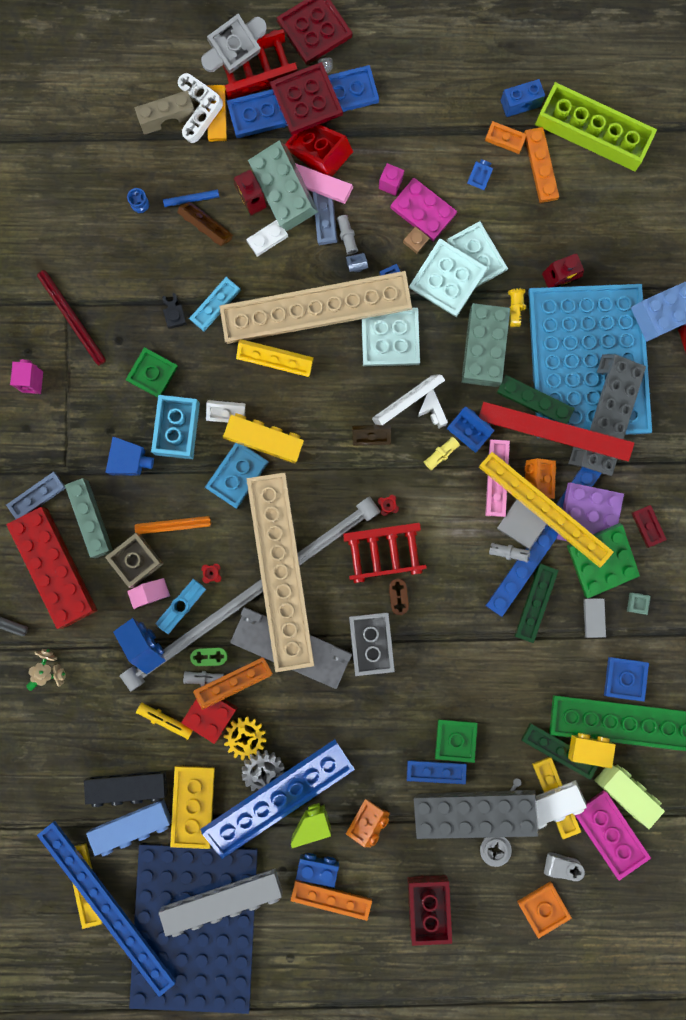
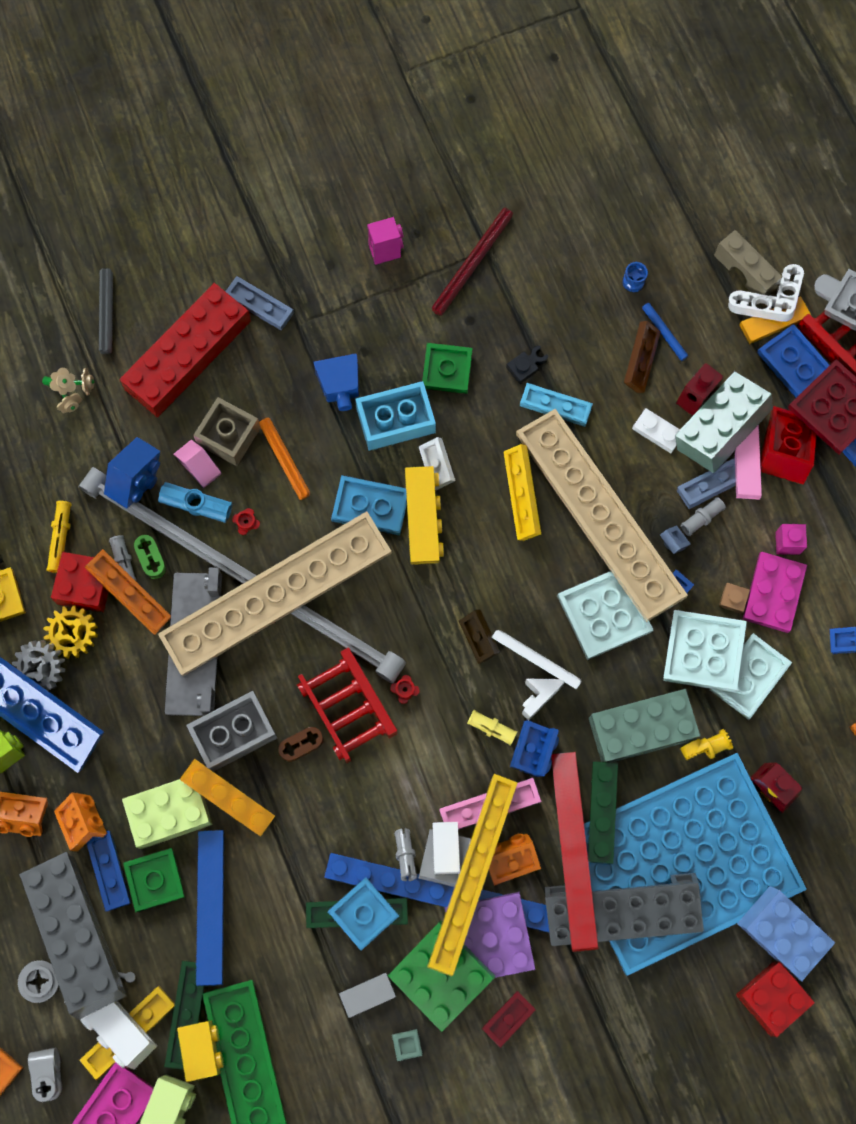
camera: 70 degrees right, 10 degrees down
sand green brick [65,478,113,559] -> none
blue plate [604,657,649,702] -> none
none -> orange bracket [54,792,107,852]
none -> yellowish green brick [122,779,213,849]
none -> light orange plate [180,759,275,837]
none -> blue tile [196,830,224,986]
none -> dark azure tile [328,877,399,951]
none -> white tile [433,822,460,875]

